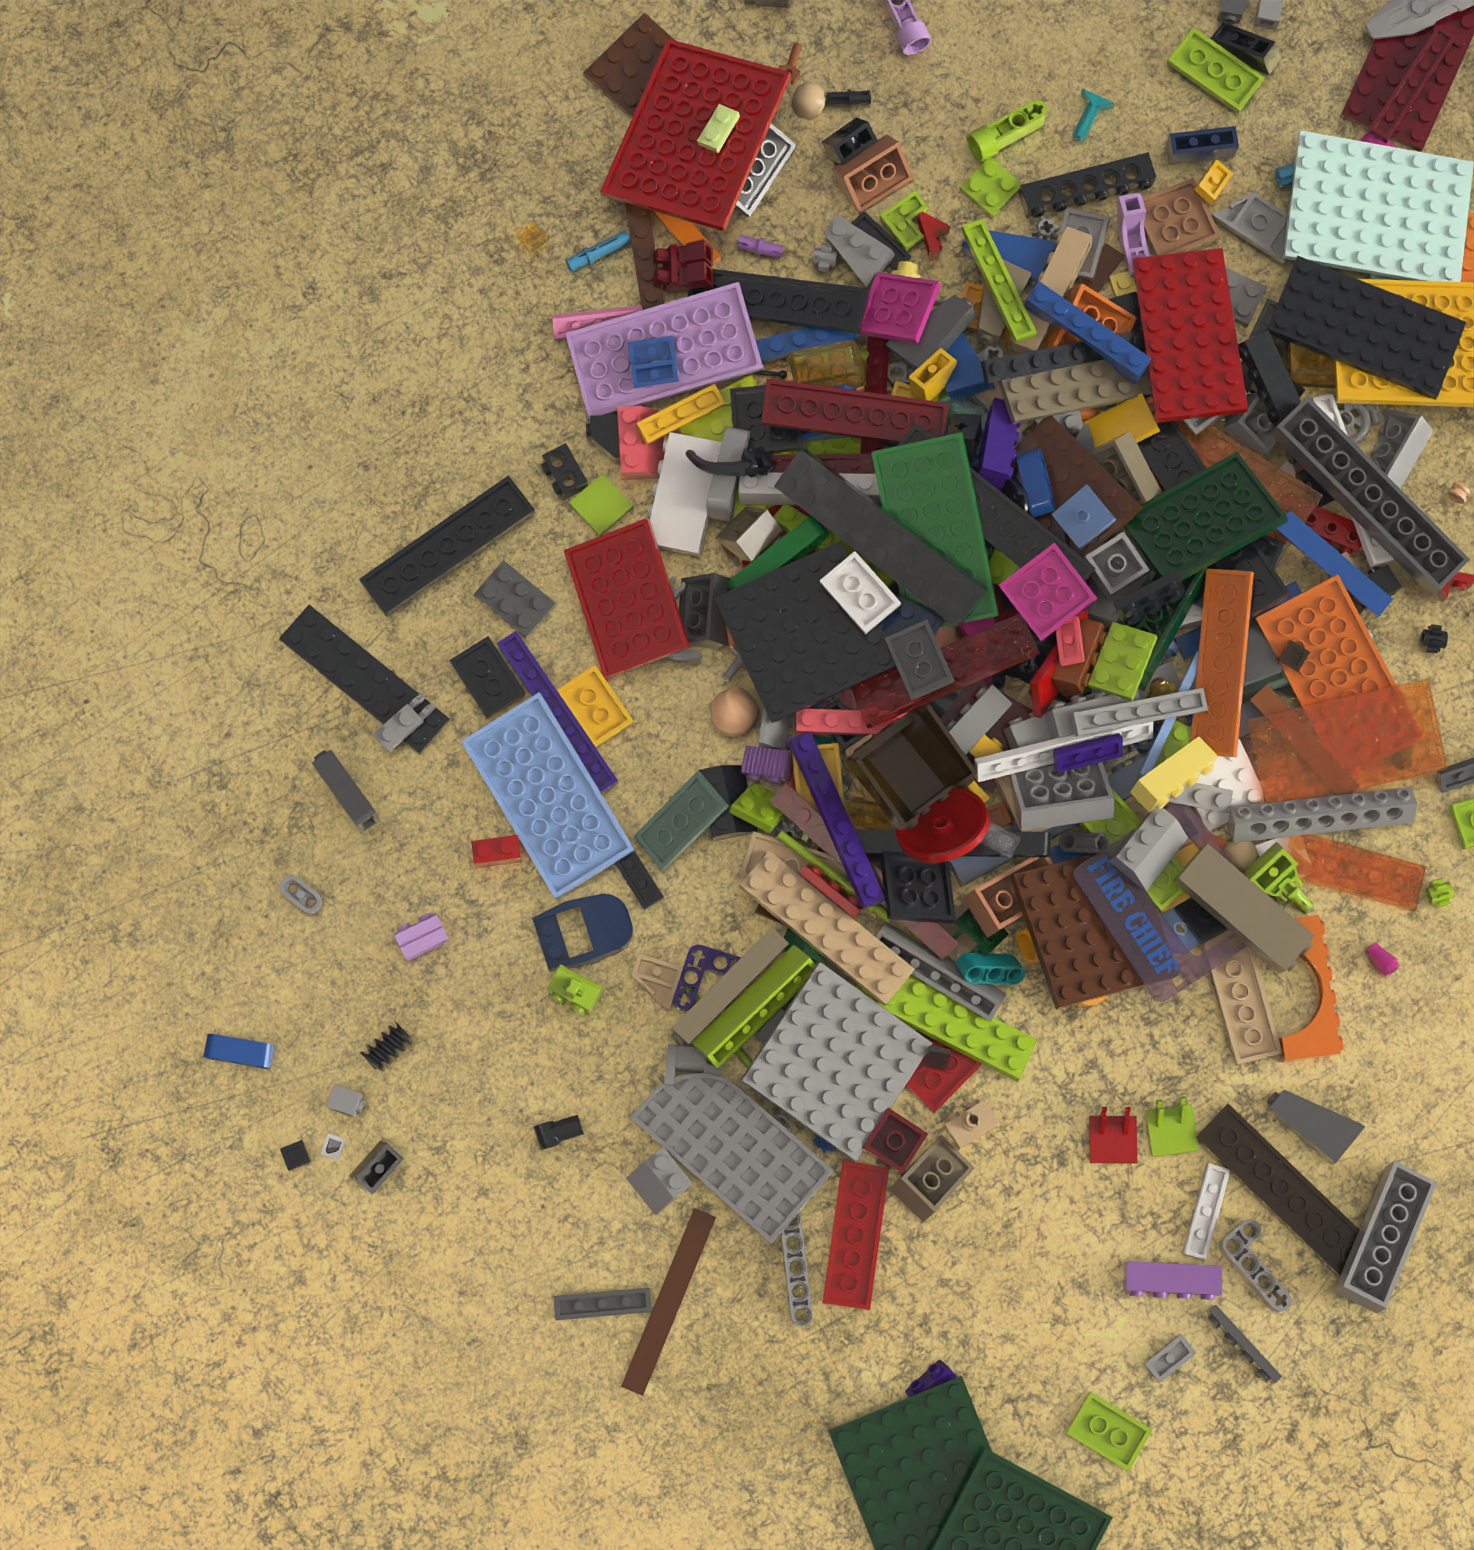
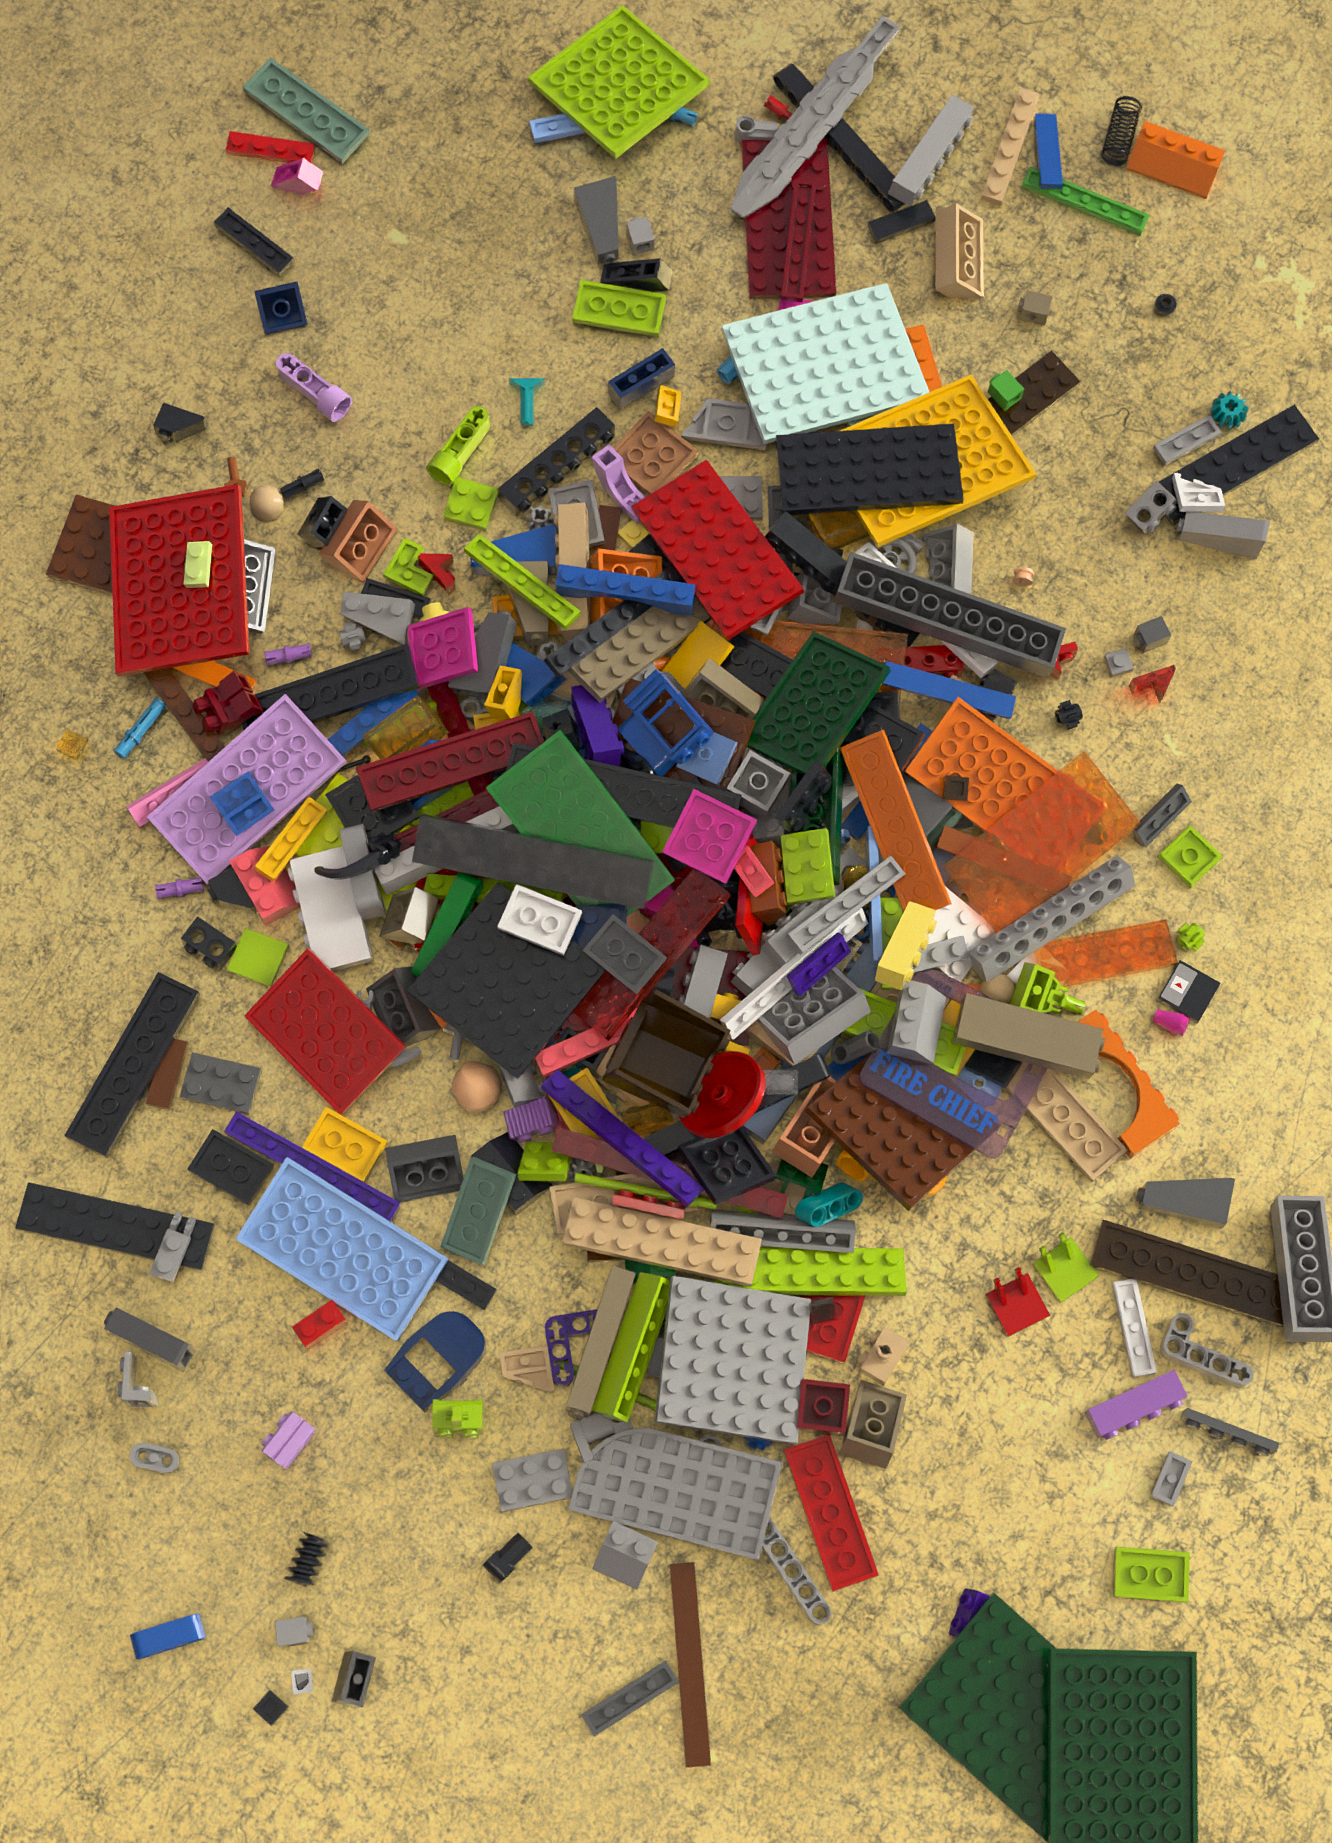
camera: 25 degrees left, 5 degrees down
none -> light grey bracket [118,1351,158,1407]
none -> reddish brown tile [145,1039,189,1110]
none -> medium lavender pin [155,877,204,899]
none -> dark grey slope [385,1135,464,1202]
none -> light grey plate [492,1448,573,1512]
none -> blue door [623,669,714,764]
none -> black tile [1157,960,1221,1024]

